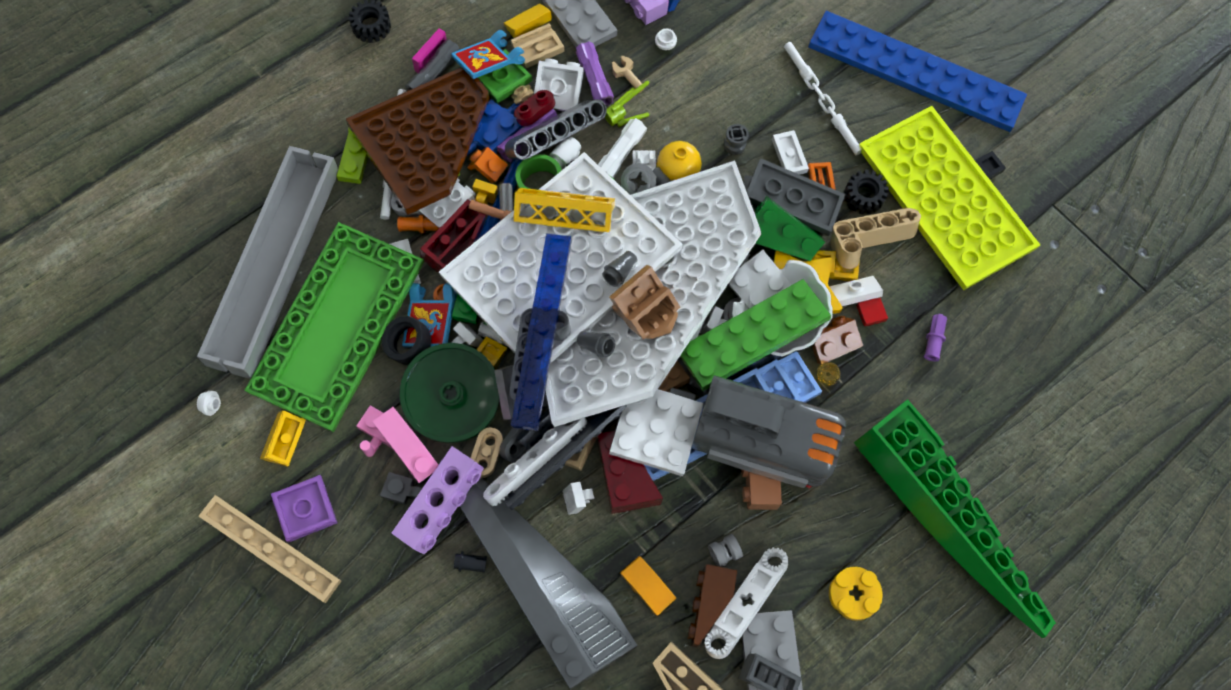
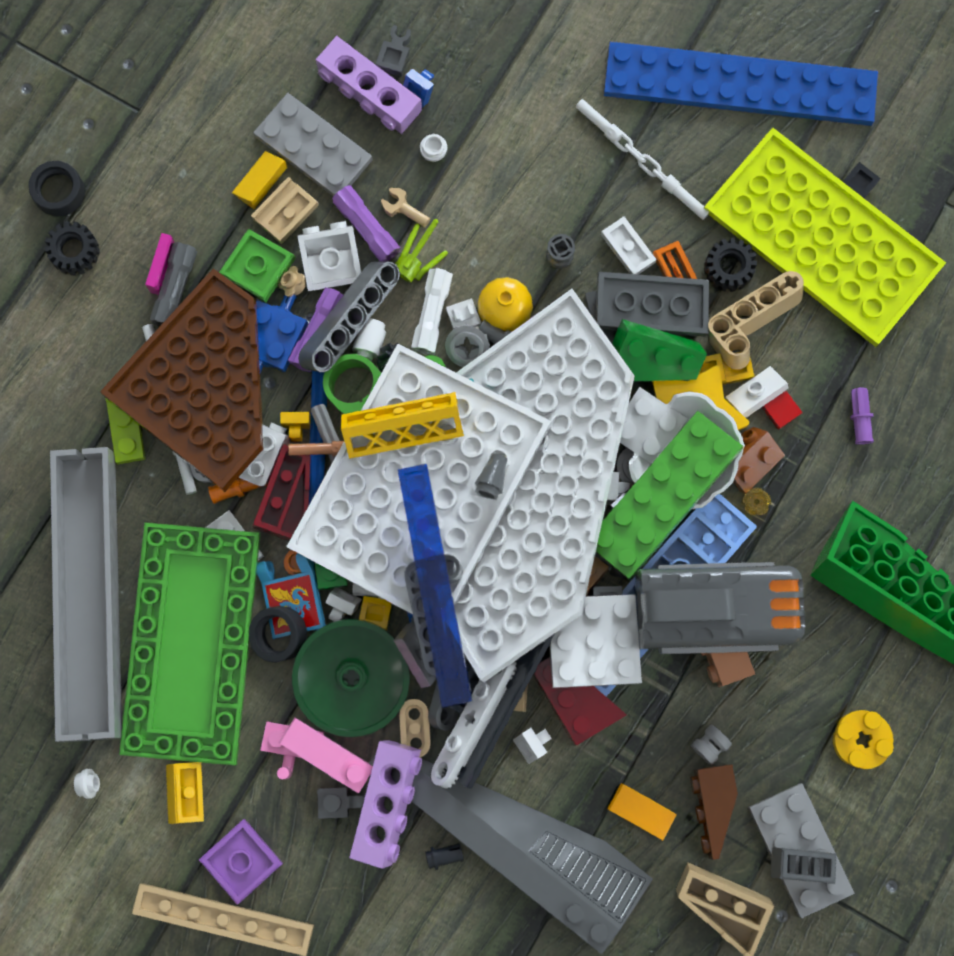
camera: 15 degrees left, 10 degrees up
flag [451,30,525,79] -> none
orange bracket [467,147,508,183] -> none
dark red plate [514,90,556,126] -> none
dark grey cone [577,331,615,358] -> none
medium nougat piece [609,265,681,340] -> none
white piece [705,547,788,659] -> none

